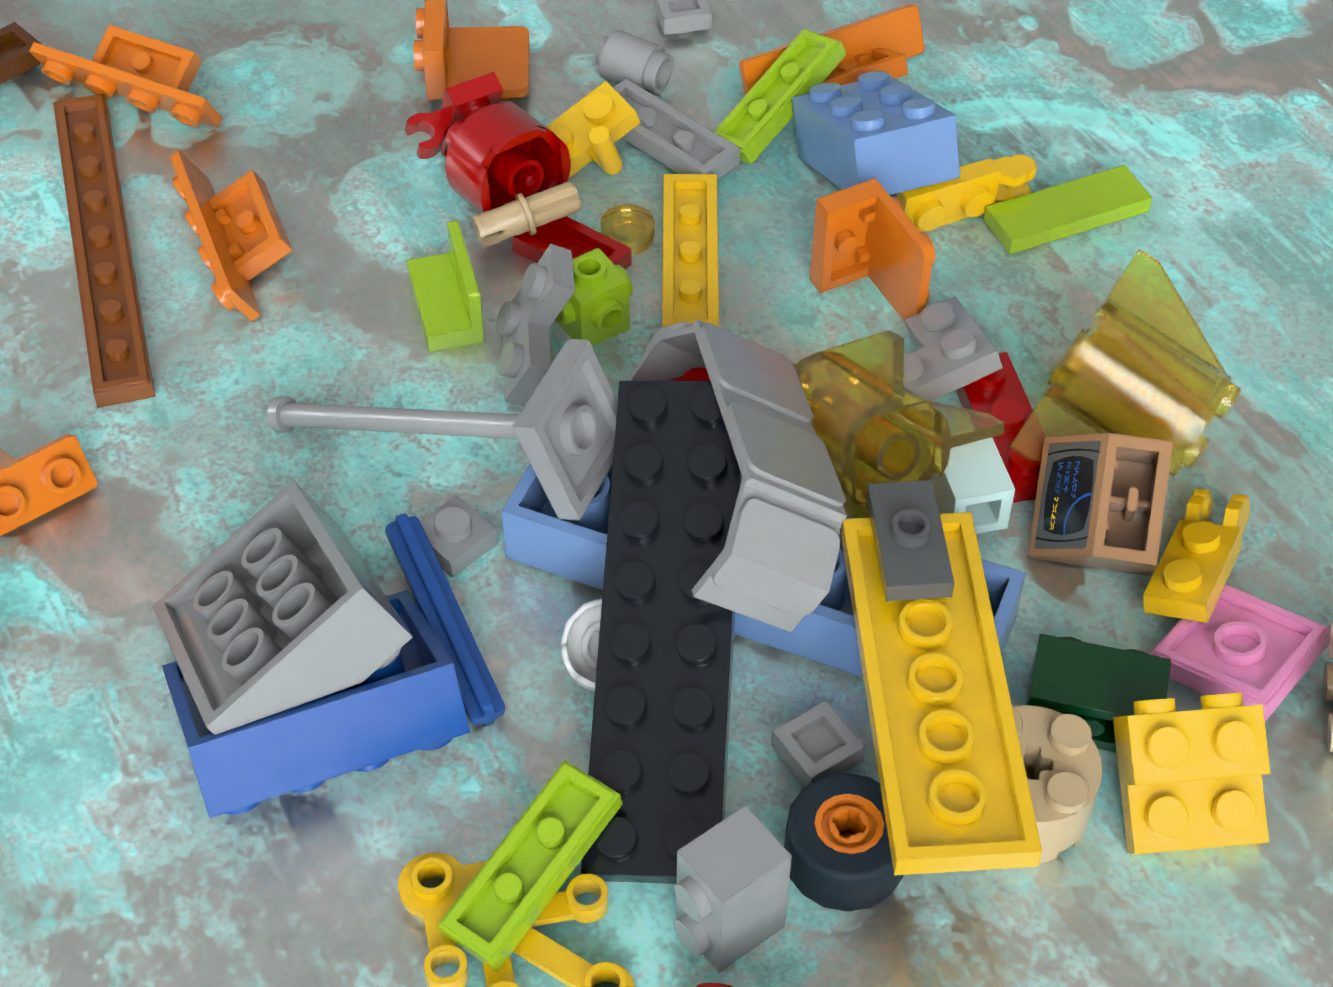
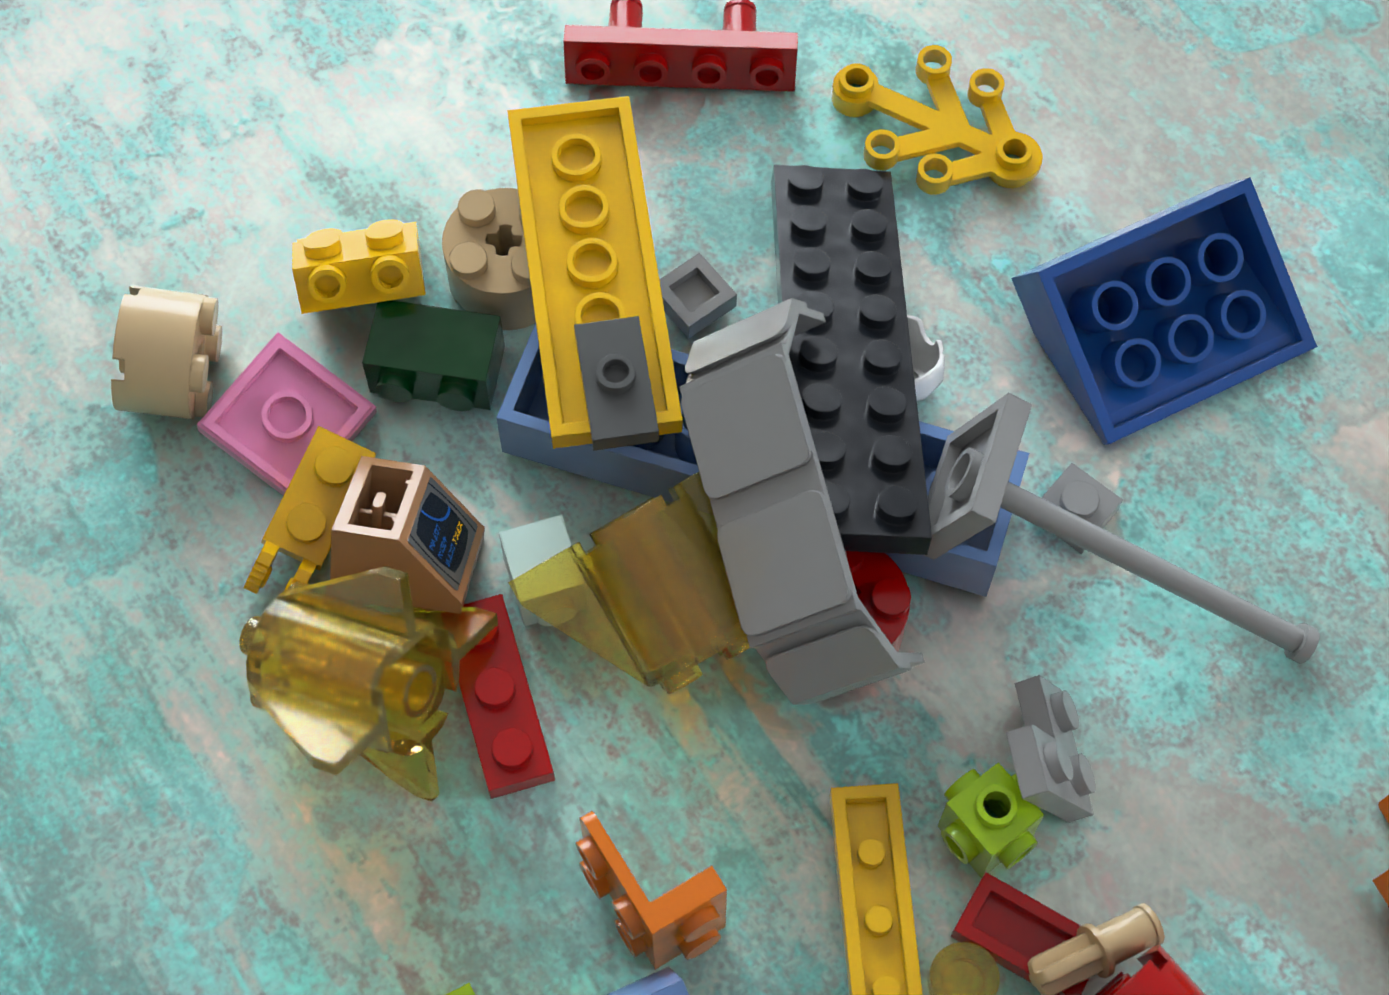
camera: 175 degrees right, 15 degrees up
light grey slope [152,480,413,735] -> none
blue axle [385,513,505,727] -> none
lime panel [406,220,484,352] -> none
lime tile [437,760,623,972] -> none
light grey brick [674,805,792,973] -> none
black wheel [784,773,904,912] -> none
light grey plate [872,296,1003,417] -> none

